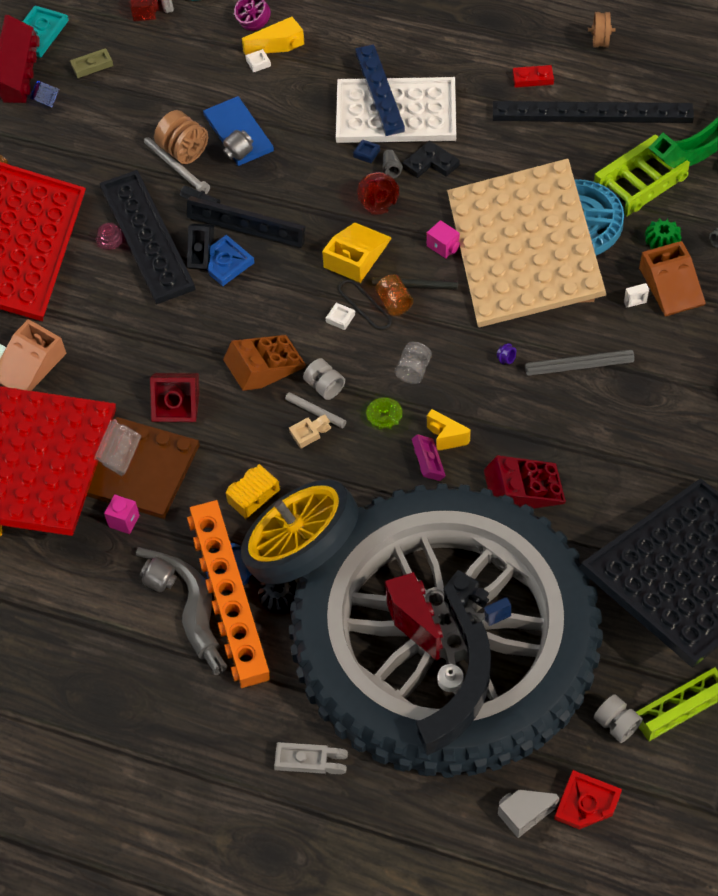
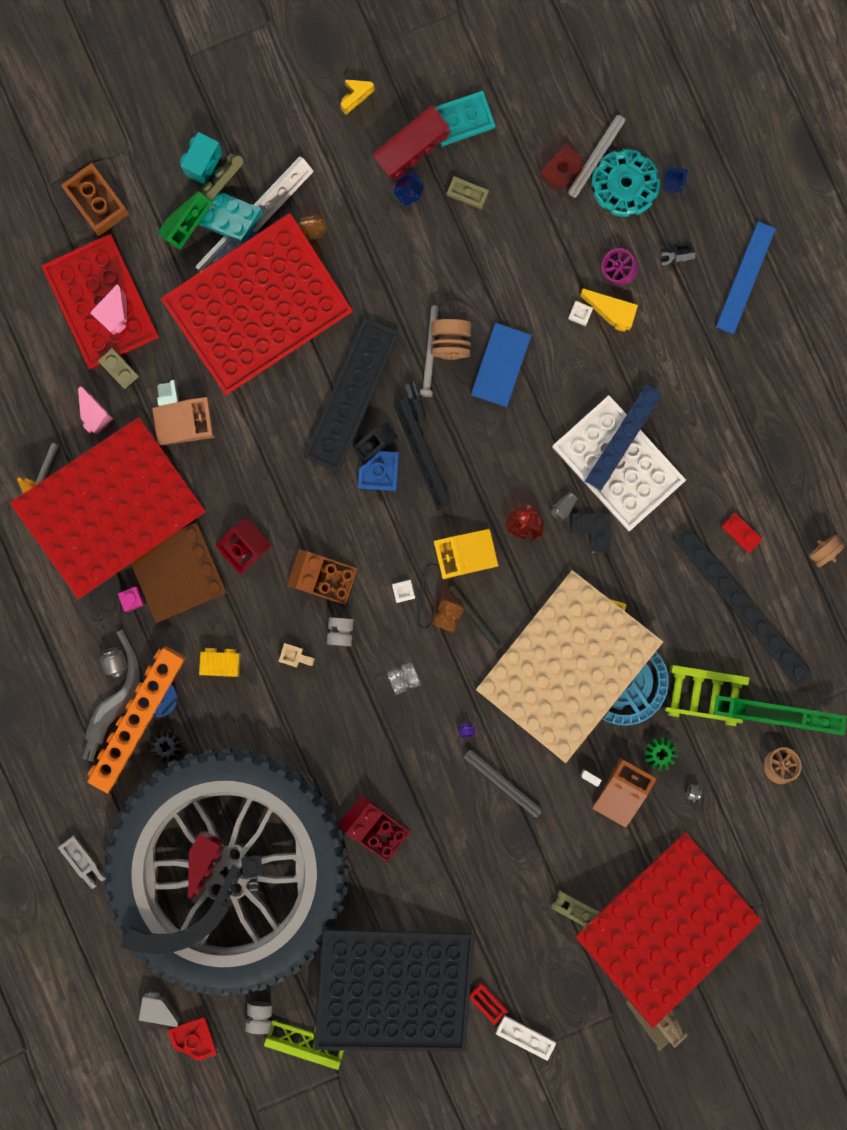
camera: 40 degrees right, 30 degrees up
clear plate [94,419,141,476] -> none
clear pink cone [96,223,124,250] -> none
flat silver head [223,130,253,160] -> none
wheel [241,480,358,584] -> none
light grey bar [285,392,346,428] -> none
dark blue tile [353,140,380,164] -> none
clear neon green gear [366,397,402,430] -> none
magenta plate [411,434,446,481] -> none
dark pink brick [427,220,460,259] -> none
yellow slope [427,409,470,450] -> none
white tile [438,664,463,692] -> none
dark blue tile [484,598,511,626] -> none

